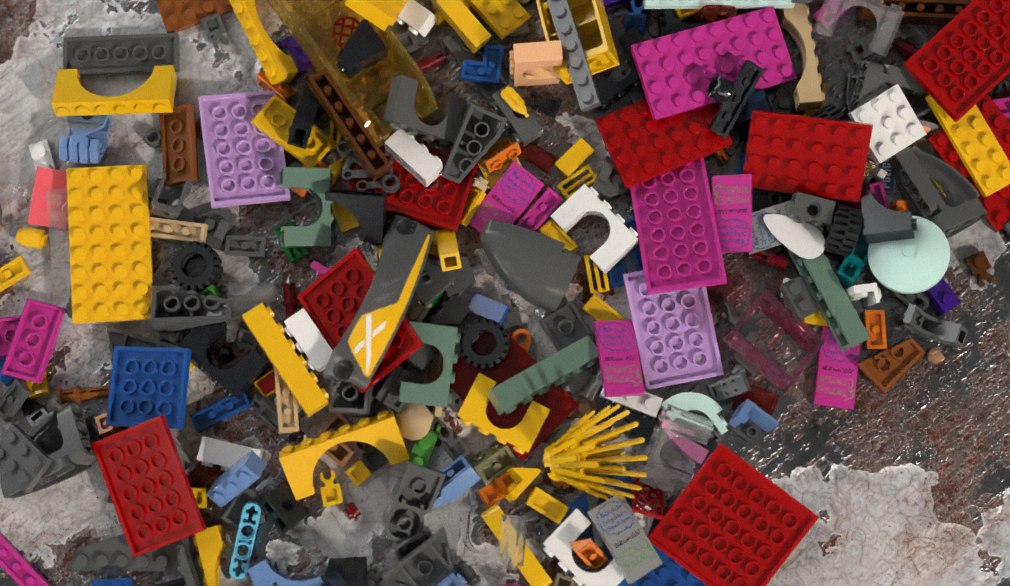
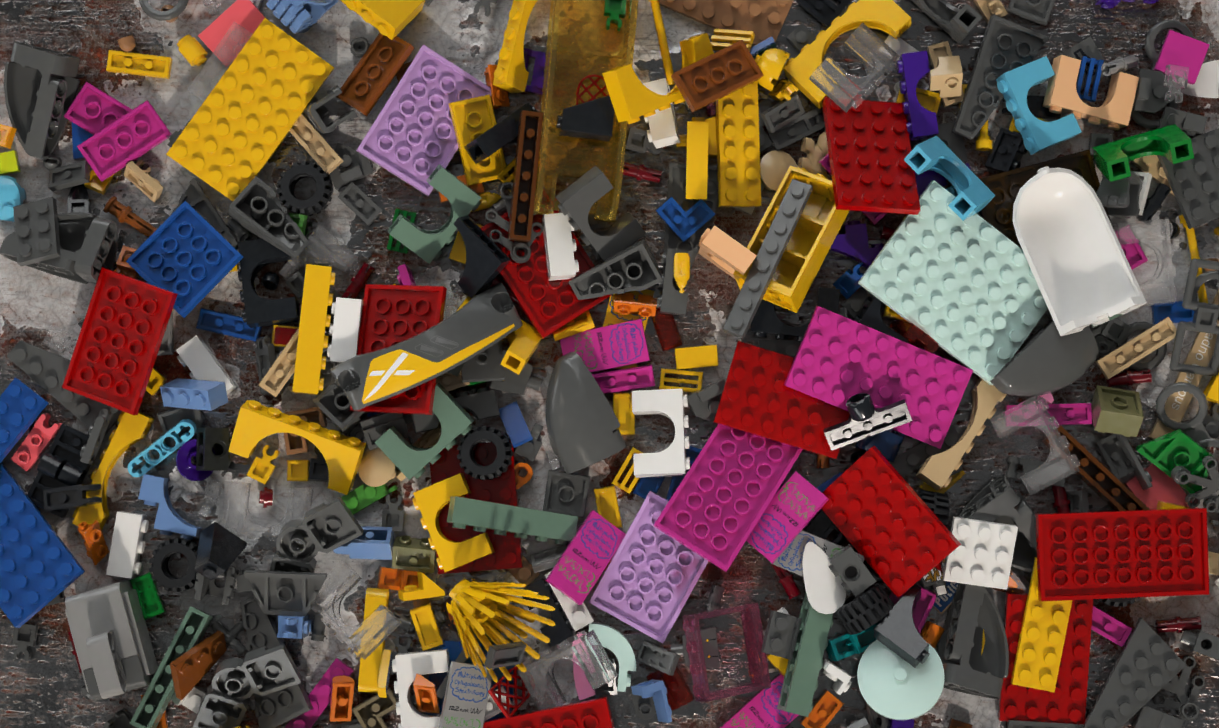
camera: 45 degrees right, 5 degrees up
tan plate [472,176,490,192] -> none
black plate [526,91,562,119] -> none
none -> tan plate [124,160,163,203]
none -> dark purple dish [176,439,216,481]
none -> yellow tile [377,649,392,698]
none -> dark grey tile [484,641,526,669]

